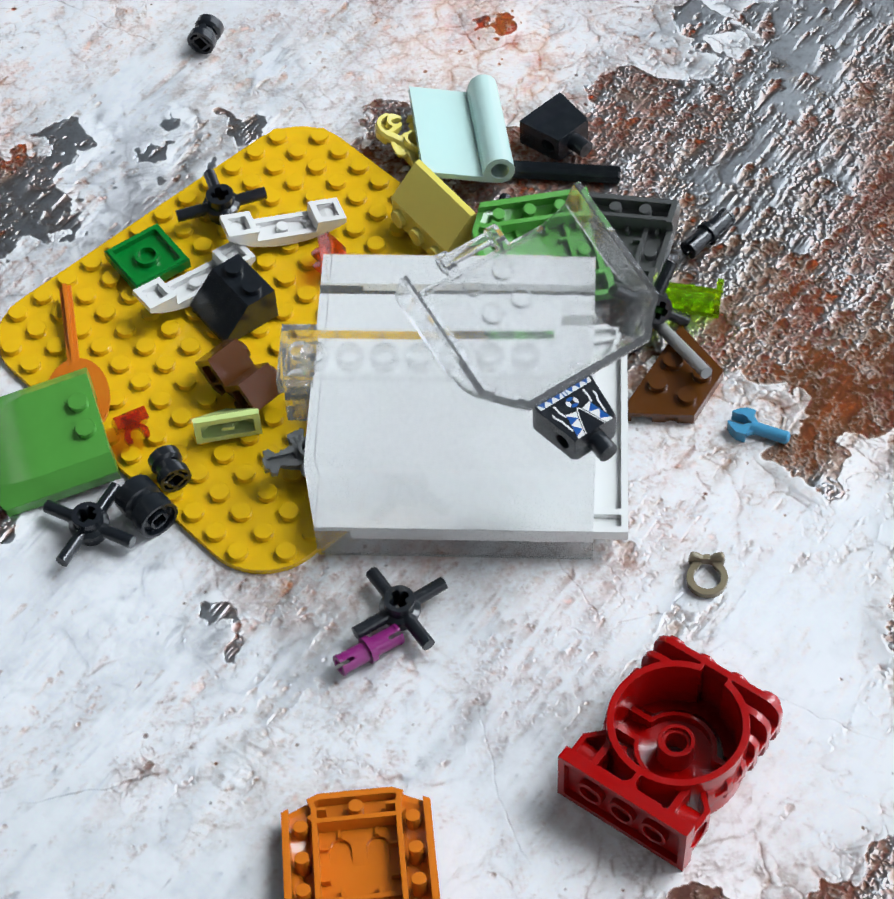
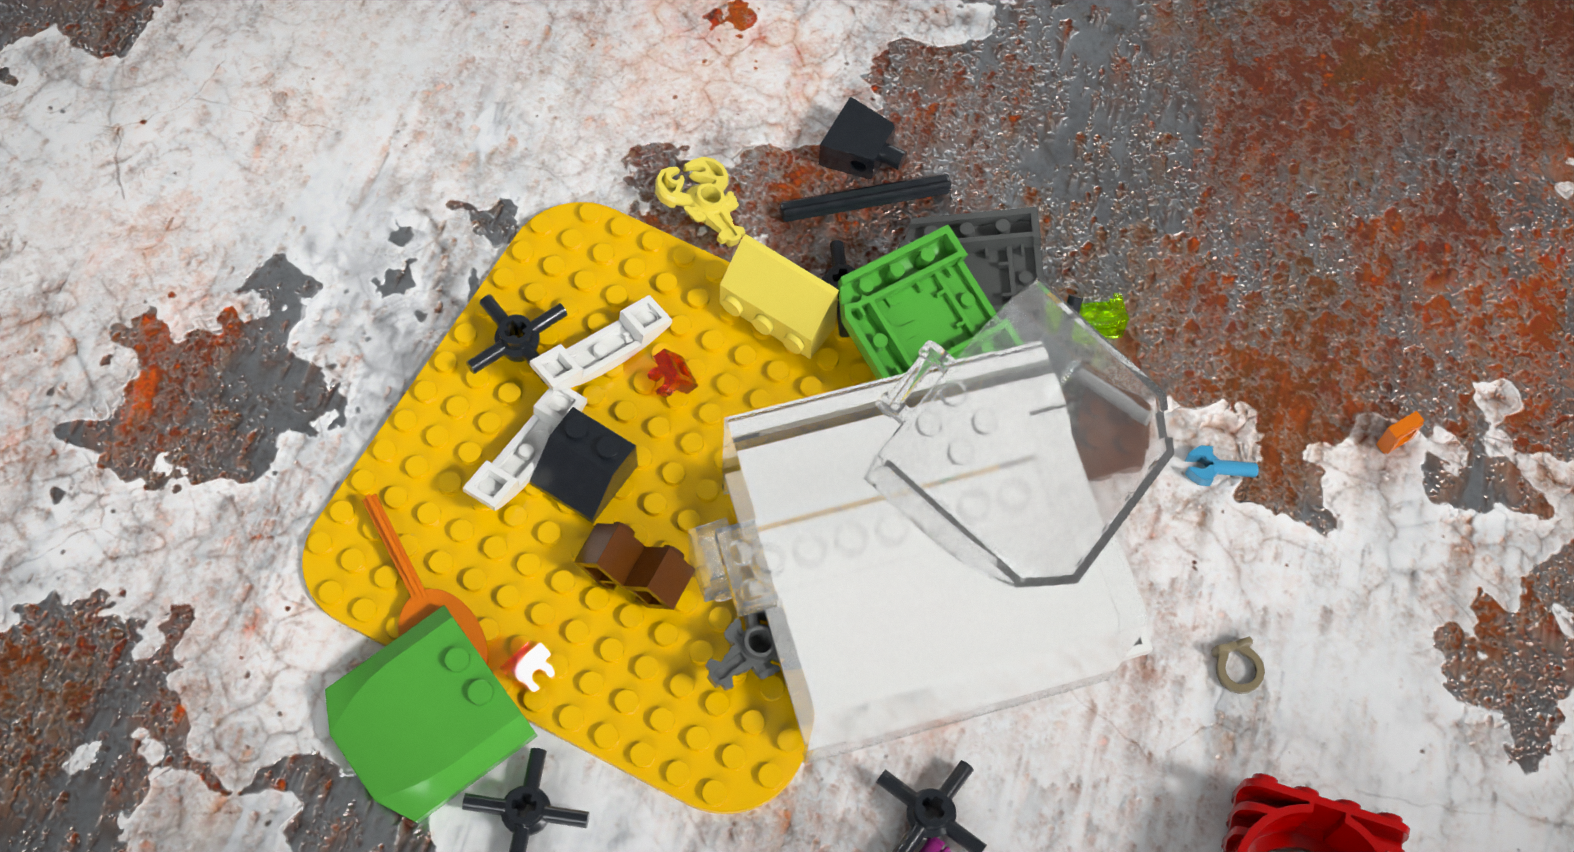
camera: 25 degrees left, 10 degrees up
green tile [104,224,191,290] -> none
black wheel [114,474,178,538] -> none
black wheel [148,445,192,492] -> none
black wheel [187,14,224,54] -> none
yellowish green slope [192,408,263,444] -> none
light aqua door [408,74,515,183] -> none
black torso [532,373,618,462] -> none
black pin [680,208,736,259] -> none

